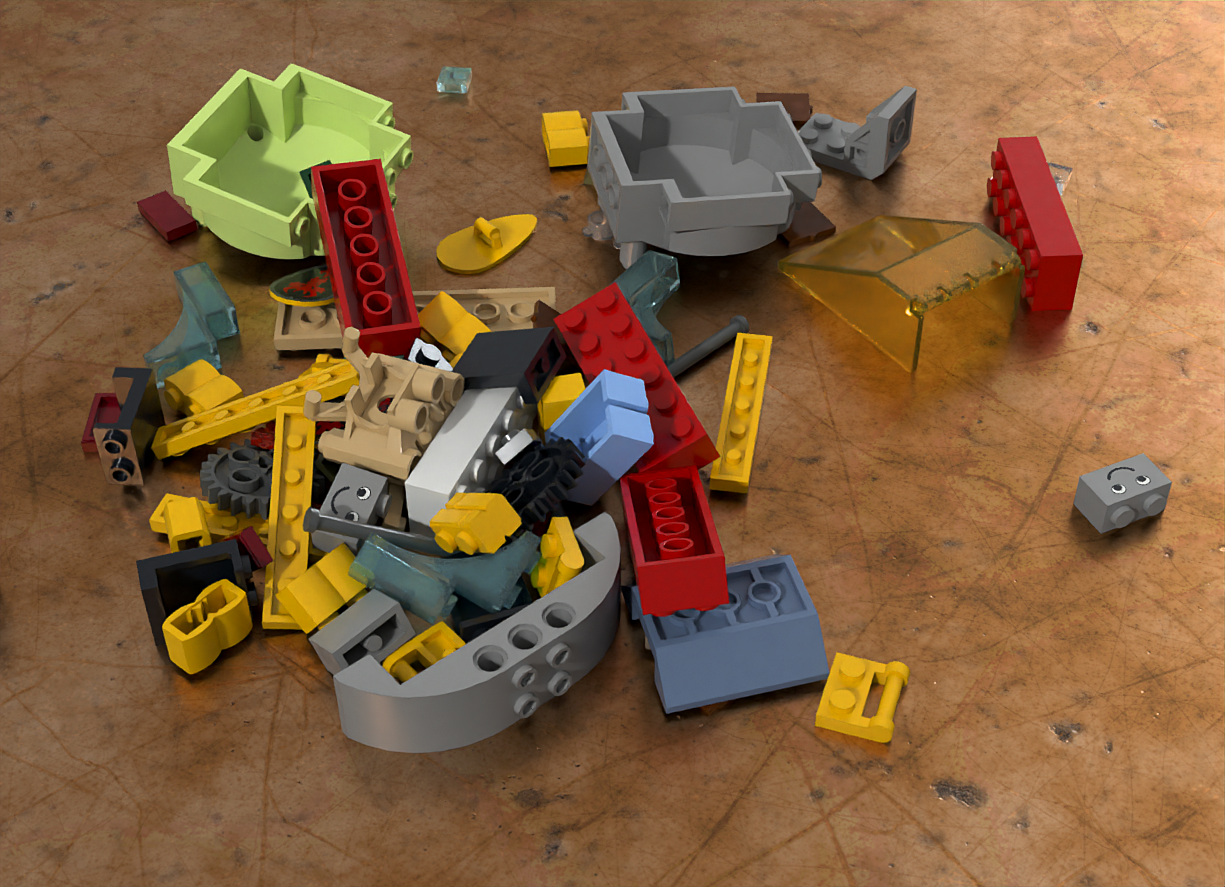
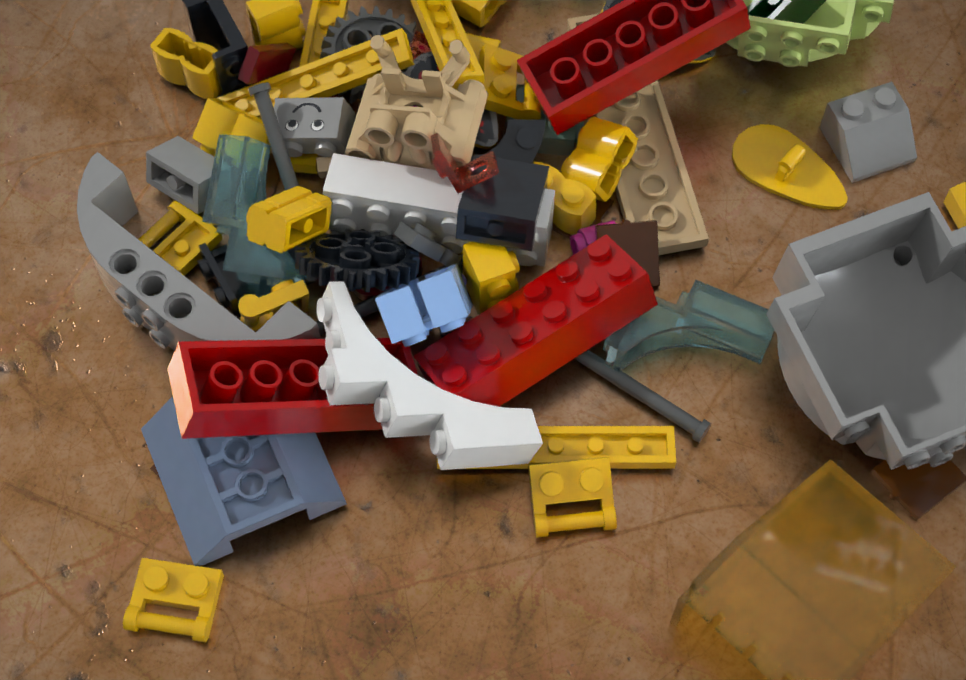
camera: 80 degrees right, 20 degrees up
none -> white arch [317,281,543,470]
none -> clear red bracket [431,132,499,194]
none -> yellow plate [528,457,617,538]
none -> light grey slope [819,82,917,183]

